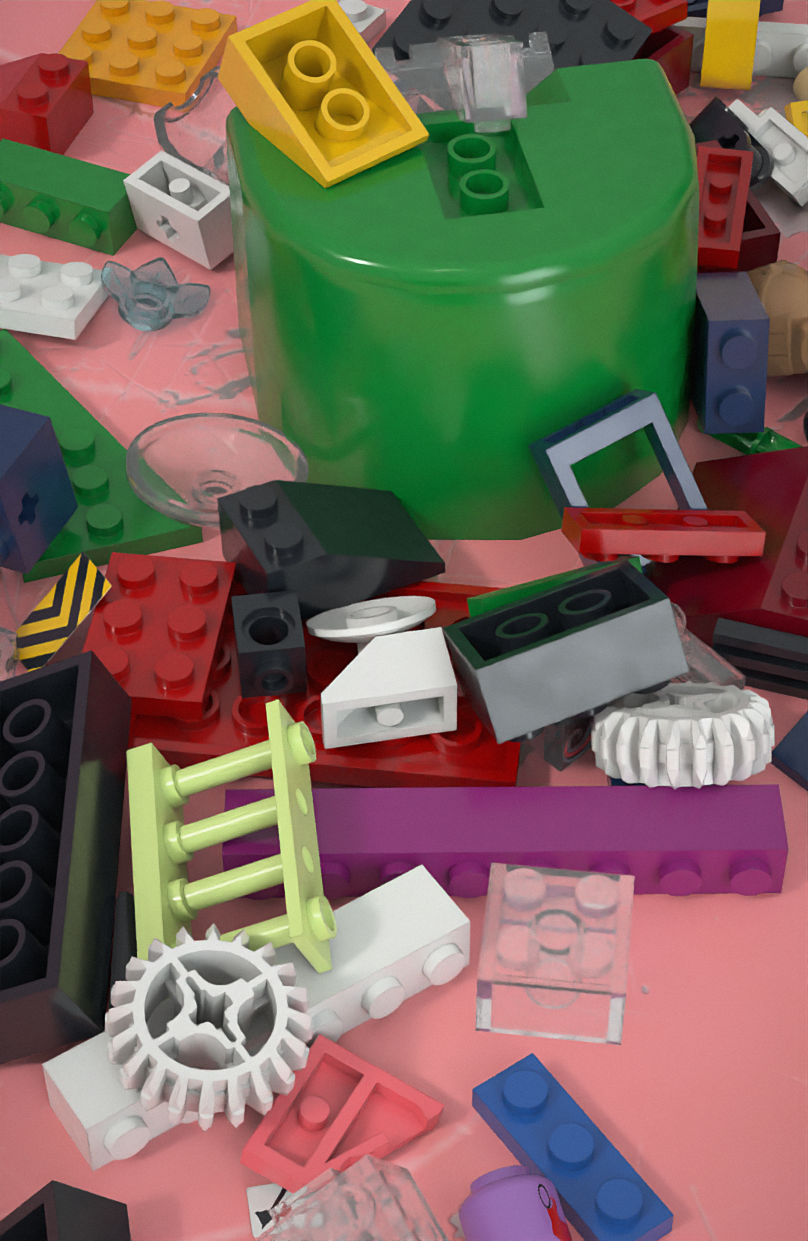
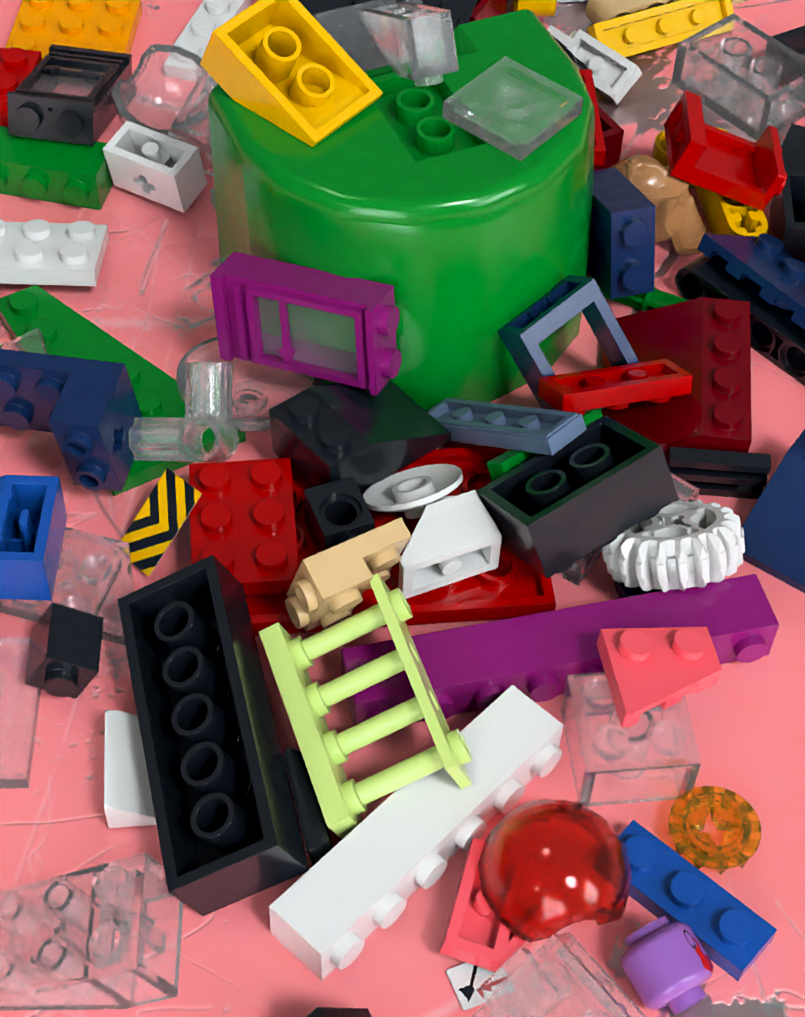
camera: 15 degrees left, 5 degrees up
clear light blue plate [100,257,210,331] -> none
white gear [105,923,314,1132] -> none
none -> black door [7,44,132,146]
none -> clear piece [129,362,239,463]
none -> magenta door [210,252,402,396]
none -> tan plate [285,517,411,632]
none -> sand blue tile [427,398,587,456]
none -> clear plate [442,56,584,161]
none -> clear red cylinder [478,798,632,943]
none -> coral wing [596,627,722,727]
none -> clear yellow gear [667,786,761,875]

